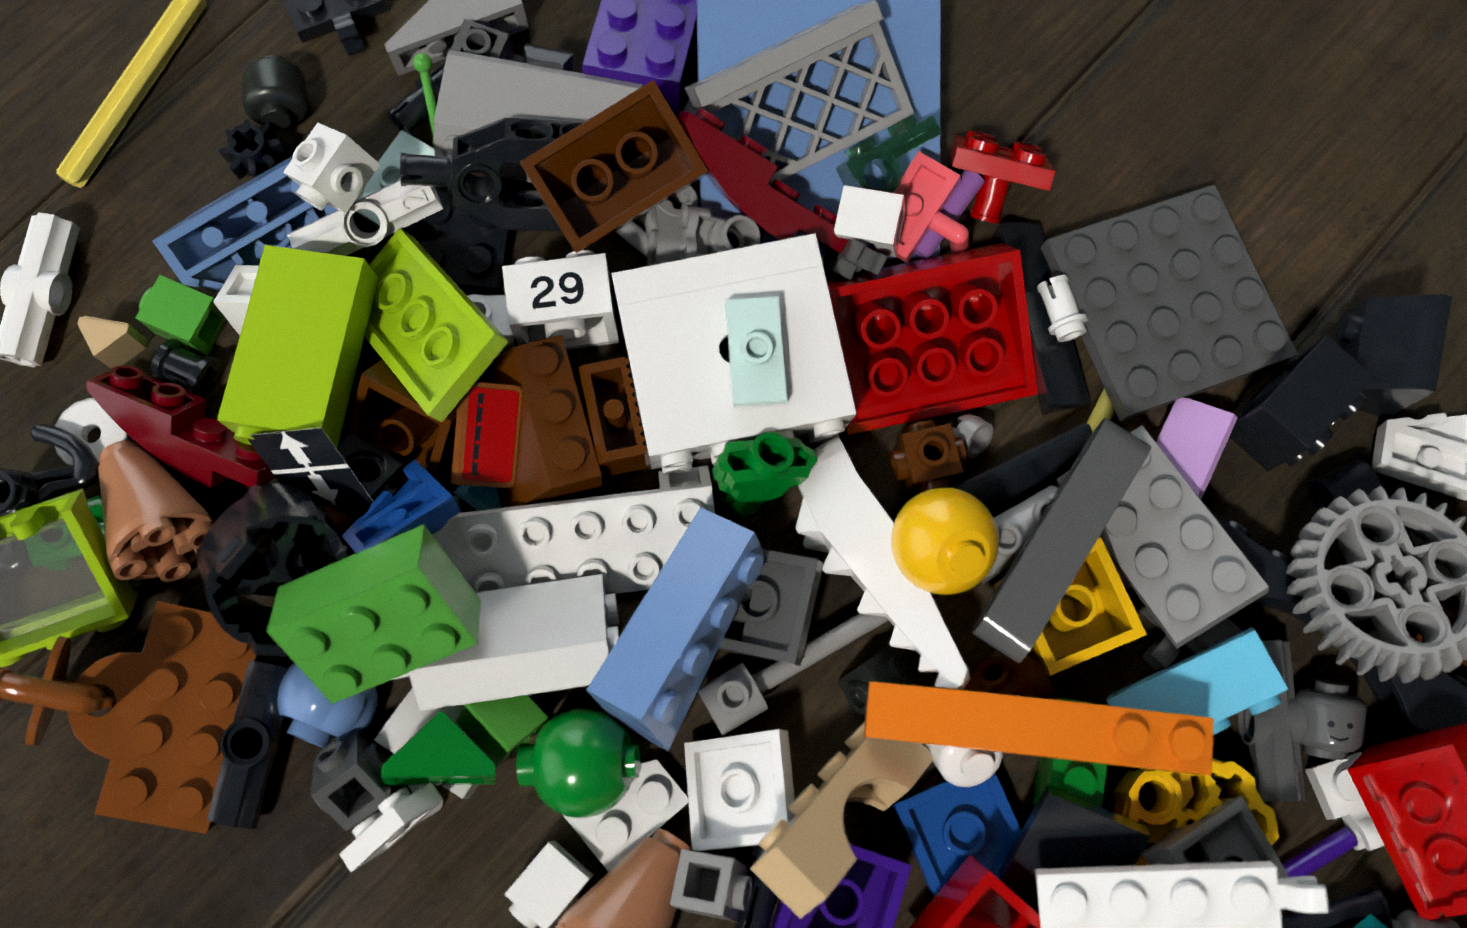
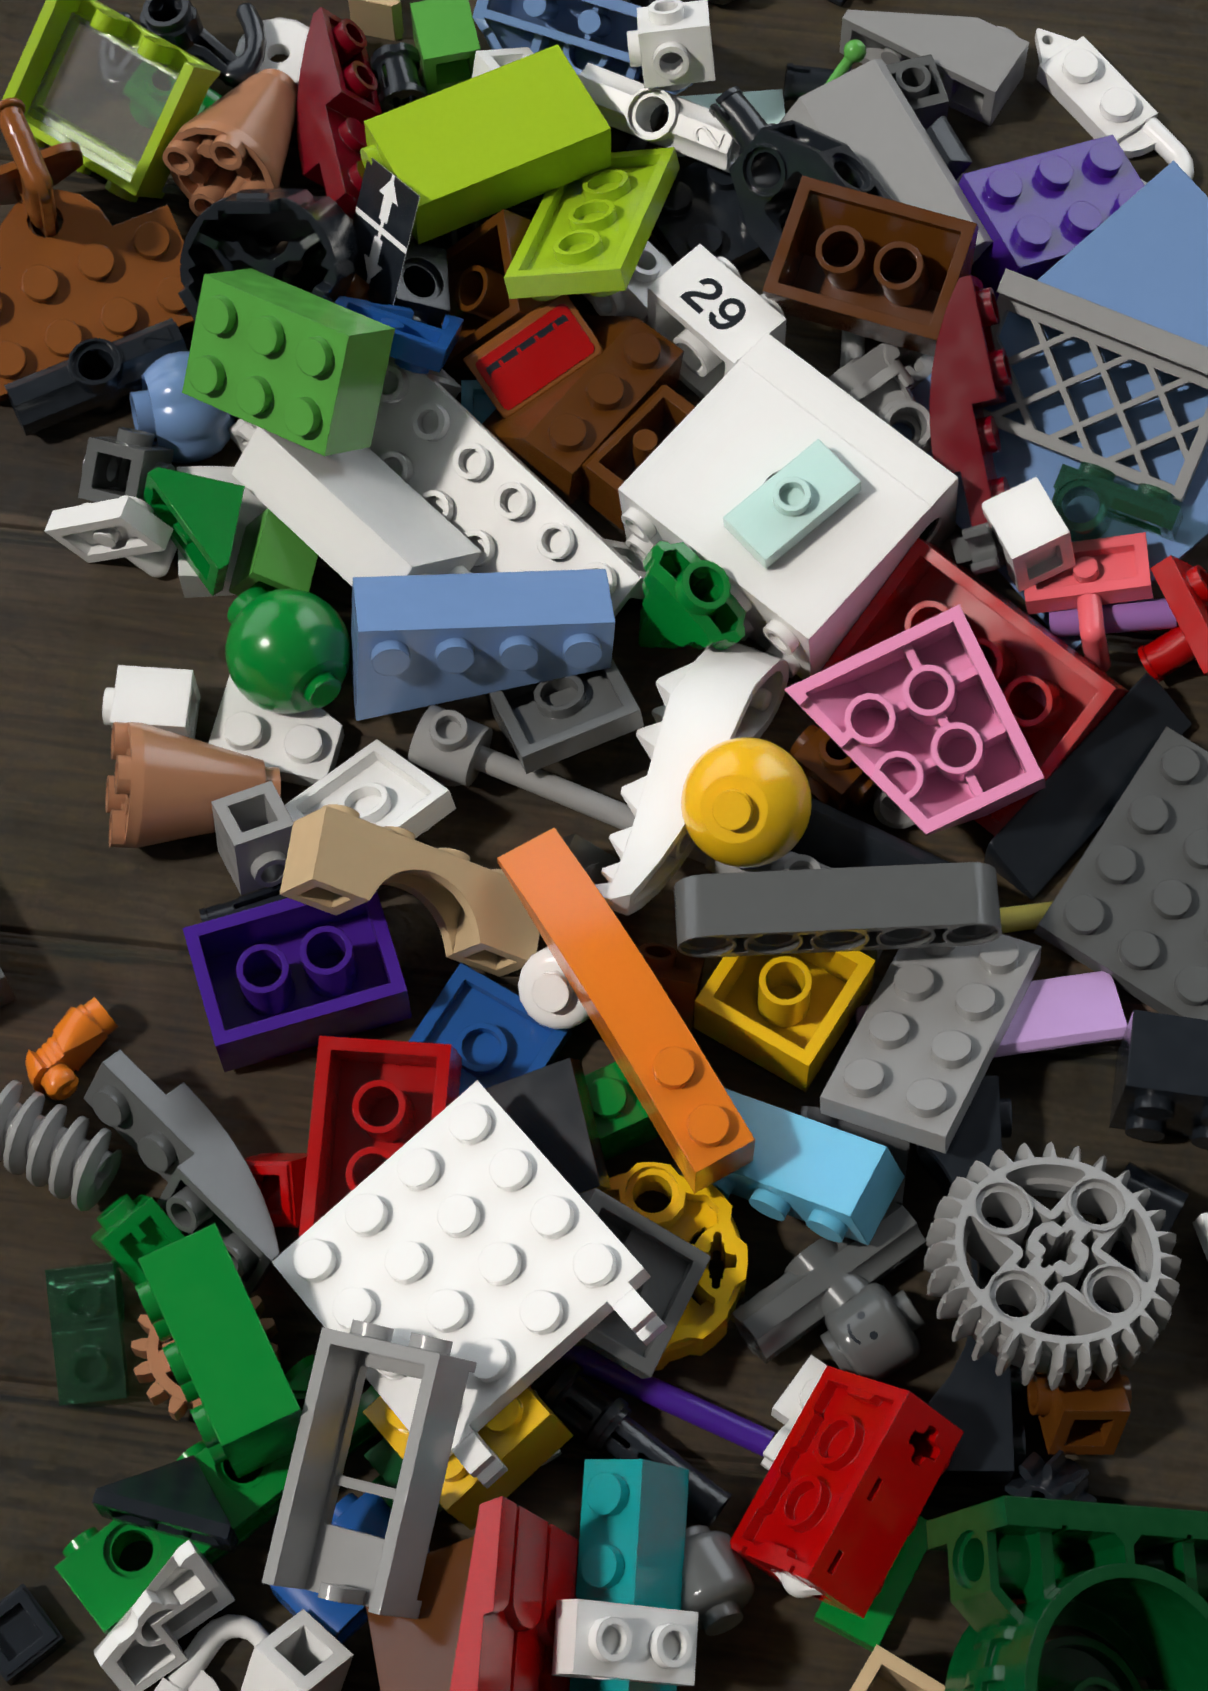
camera: 60 degrees right, 10 degrees down
white pin [1037,275,1088,342] -> none
none -> bright pink wedge [784,605,1046,836]

